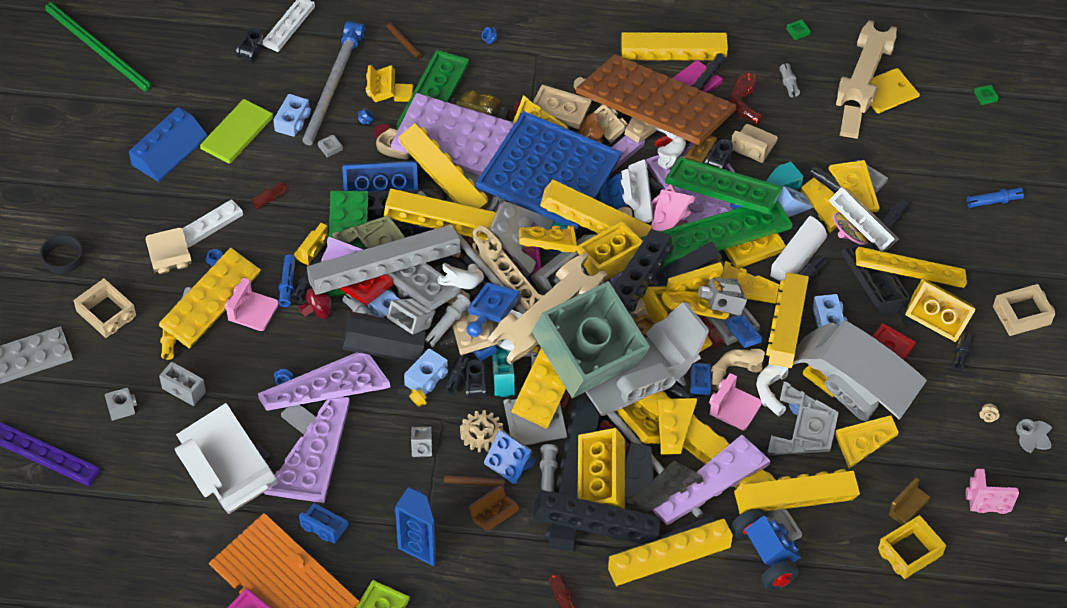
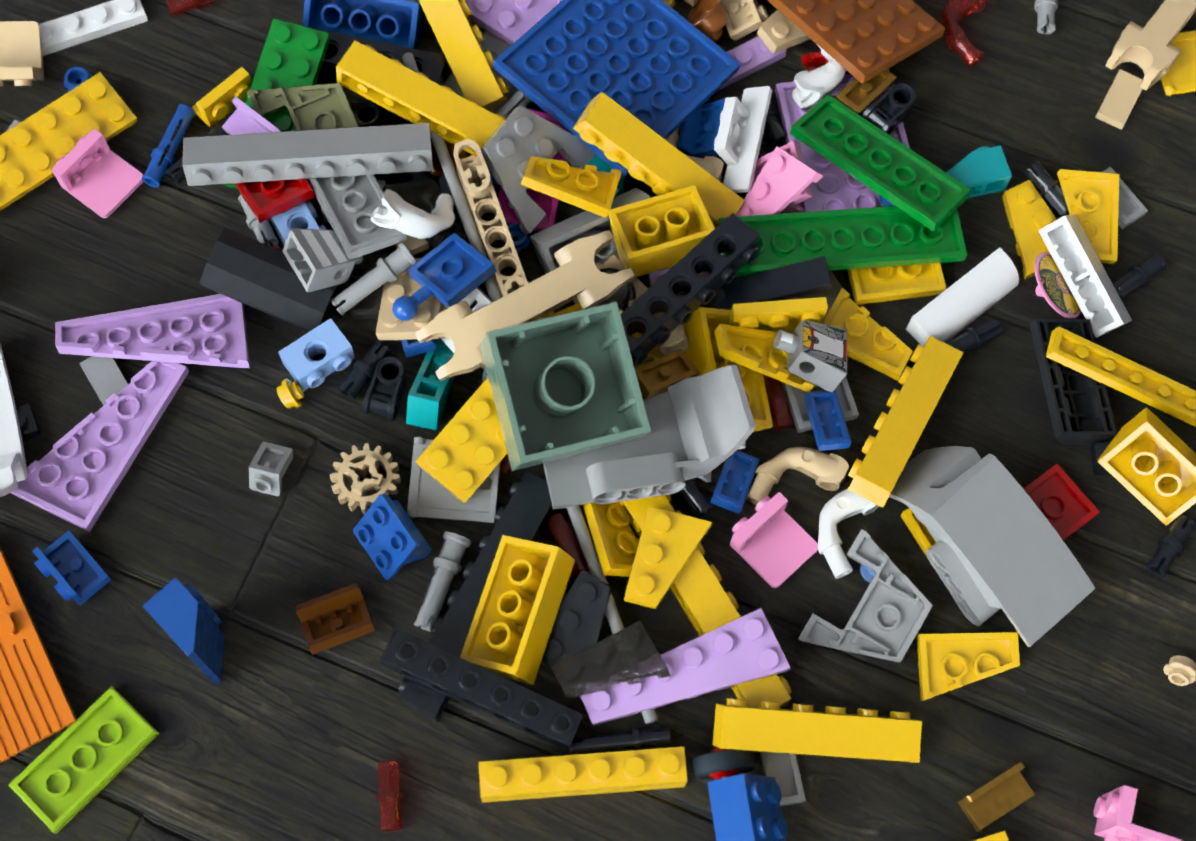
camera: 15 degrees right, 15 degrees up
blue plate [274,369,293,385] -> none
dark red piece [298,288,332,319] -> none
reddish brown bar [444,475,505,487] -> none
tan bracket [731,124,778,163] -> none
light blue slope [778,186,813,217] -> none
light blue brick [812,294,847,328] -> none

